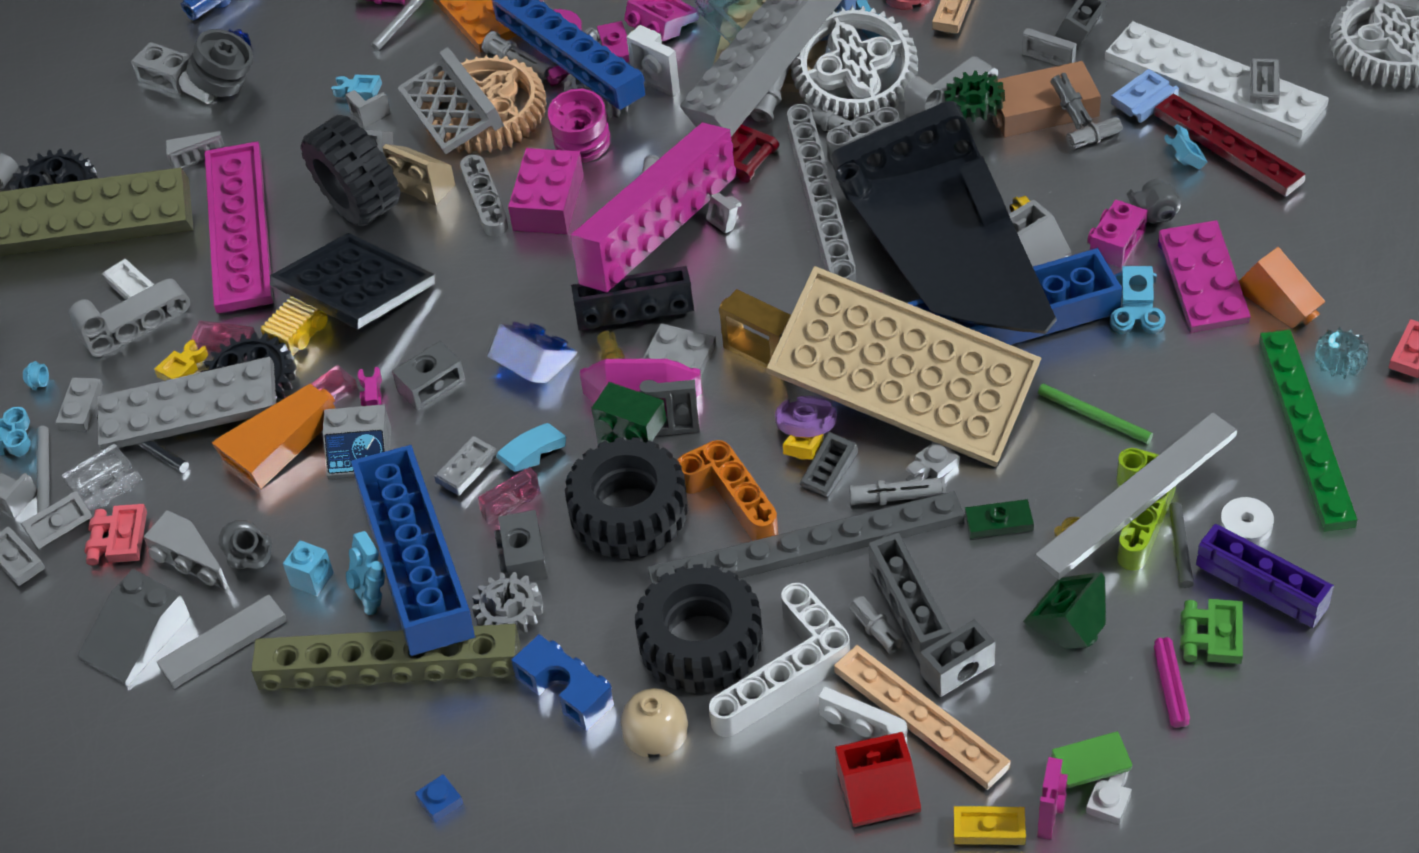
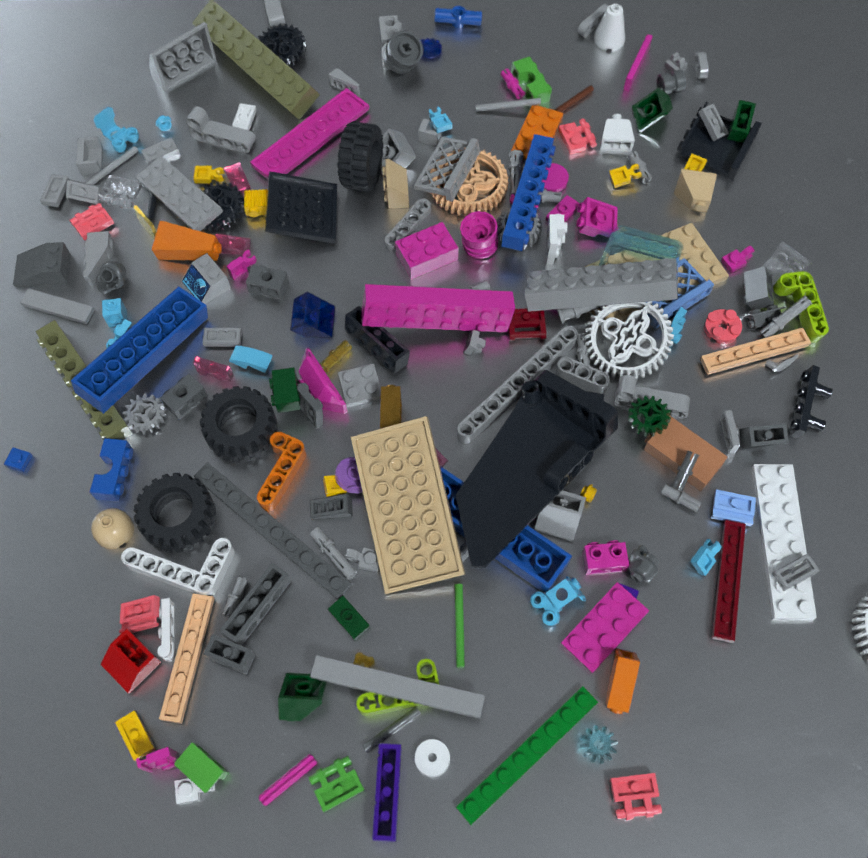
camera: 50 degrees right, 15 degrees up
none -> coral plate [119,595,160,633]
none -> clear yellow piece [134,205,156,239]

